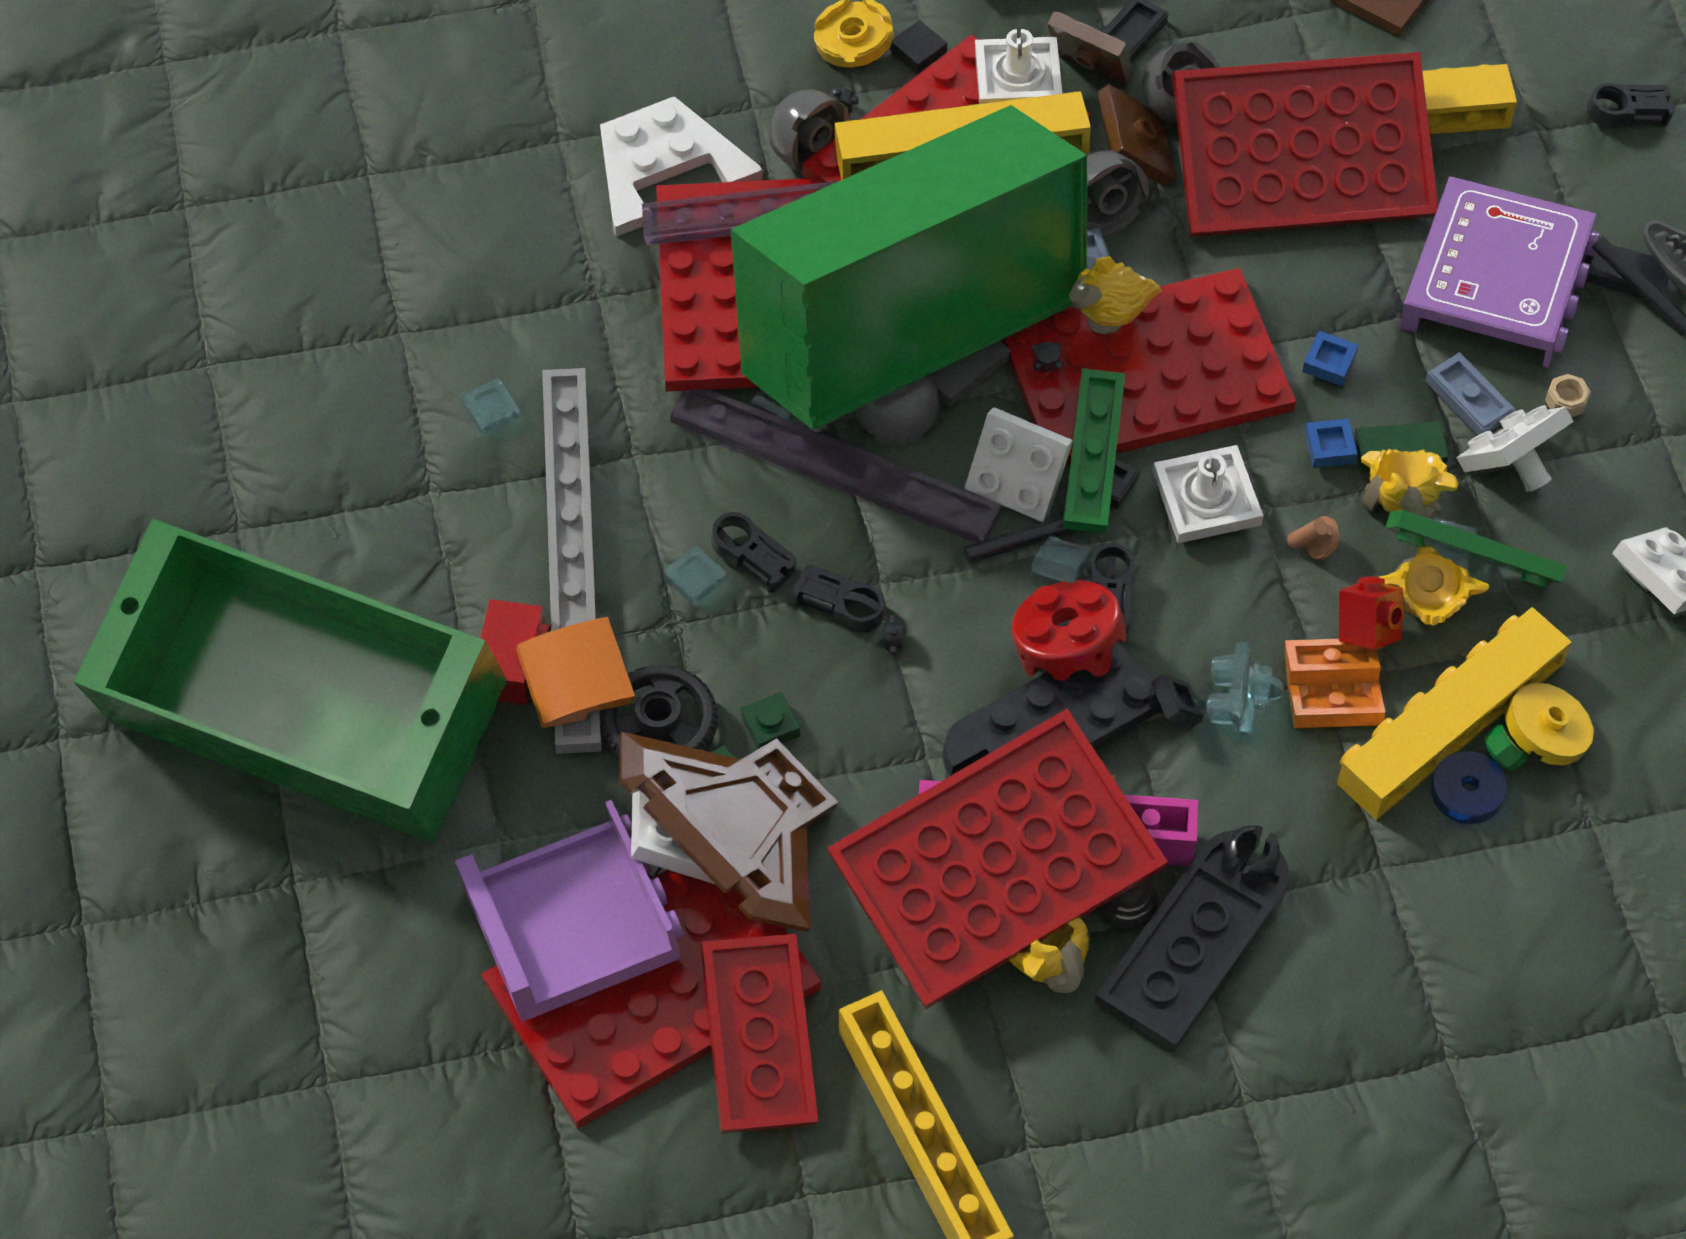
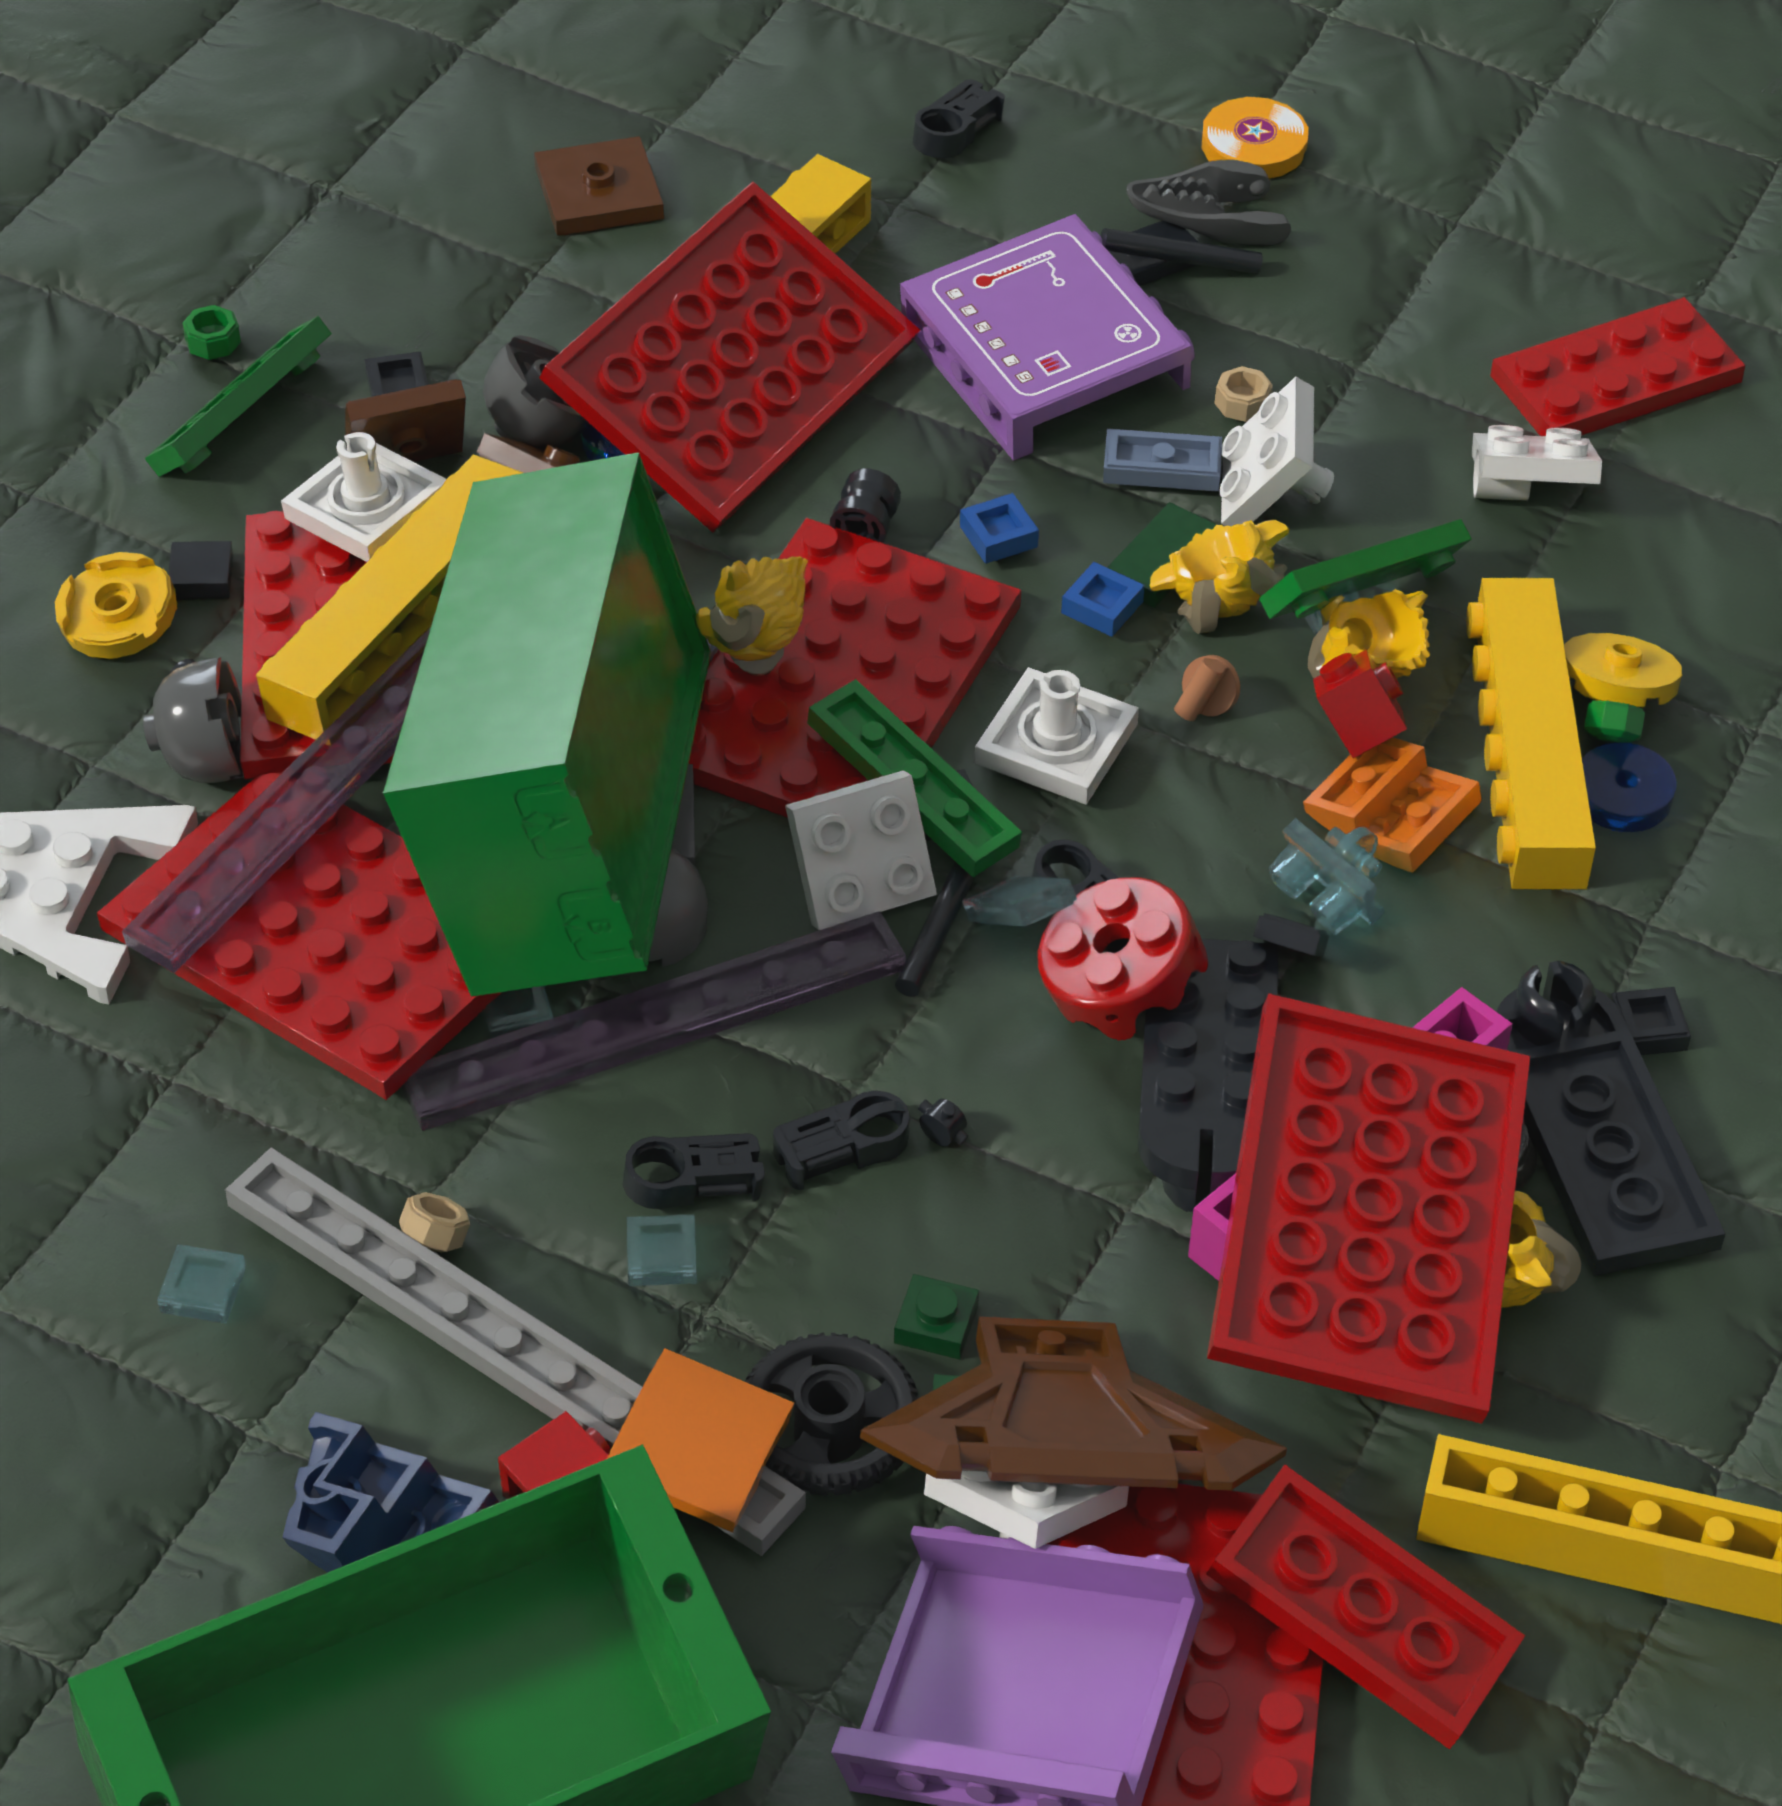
camera: 50 degrees left, 10 degrees down
black piece [1031,342,1064,372] -> none
none -> dark blue slope [283,1412,500,1573]
none -> tan tile [399,1192,470,1253]
none -> black wheel [829,468,901,543]
none -> black tile [1610,987,1691,1055]

